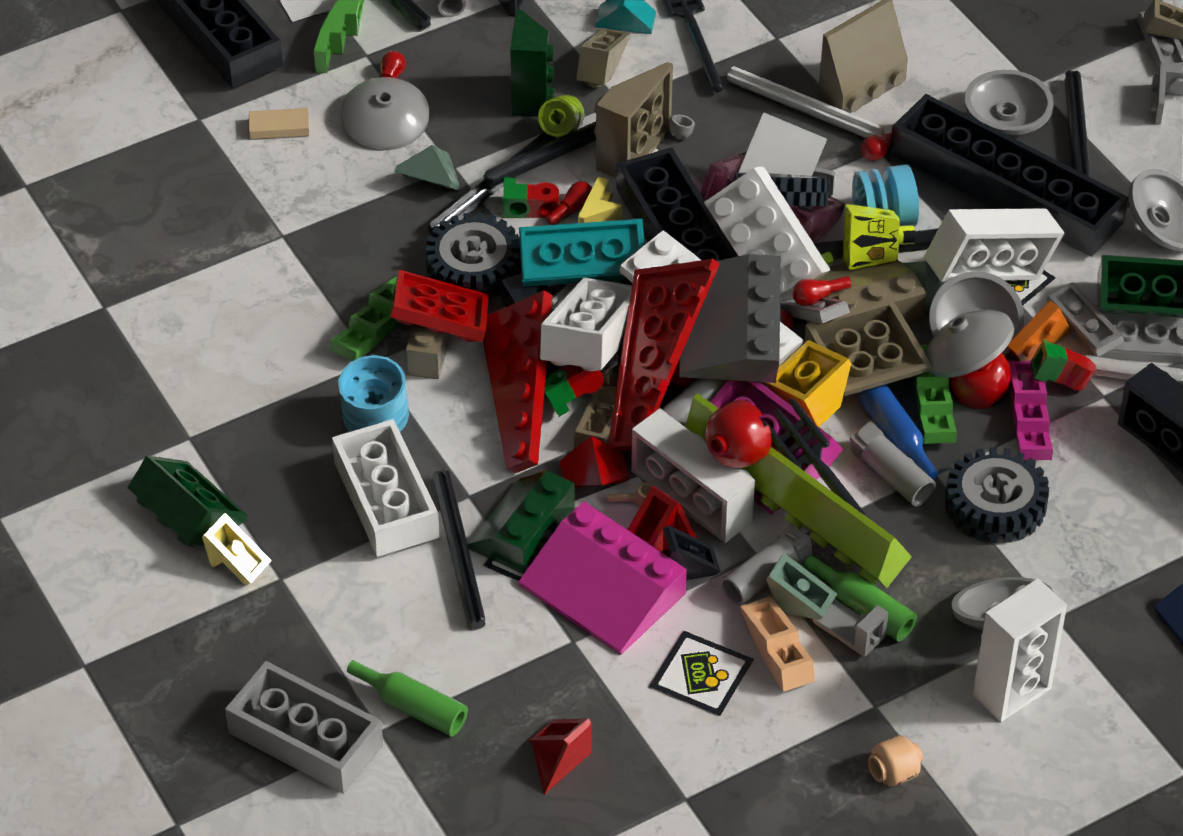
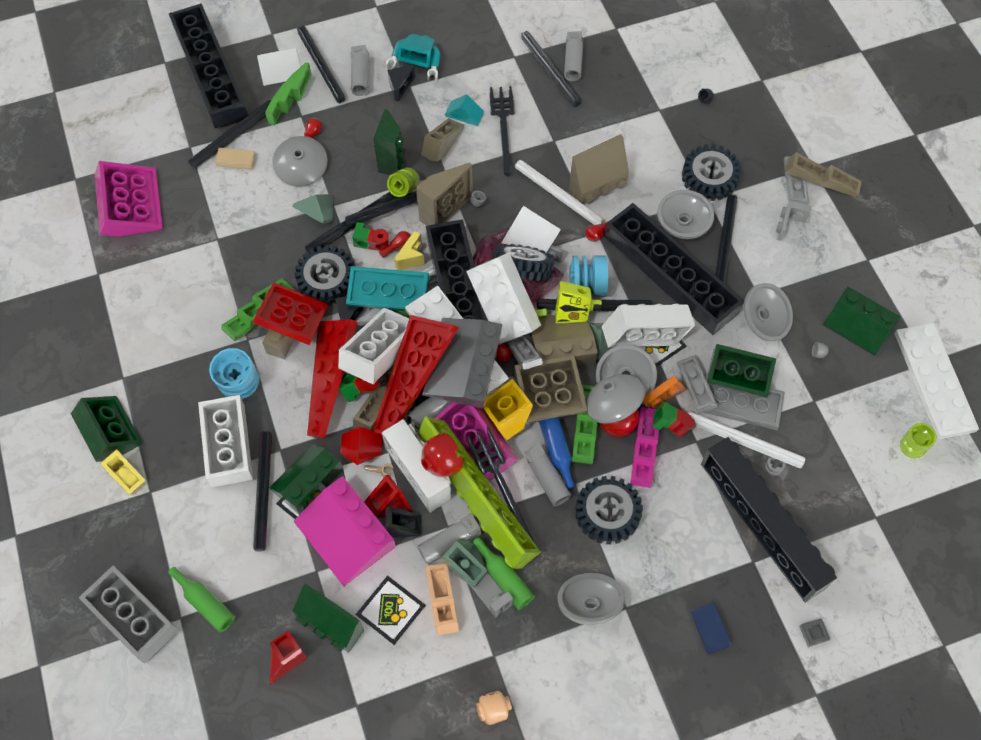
camera: 10 degrees right, 15 degrees up
red piece [792,276,851,306] -> none
white brick [973,578,1067,723] -> none
none -> dark pink slope [95,161,163,237]
none -> black axle [188,100,271,169]
none -> dark green slope [292,583,364,653]
none -> wheel [682,144,741,201]

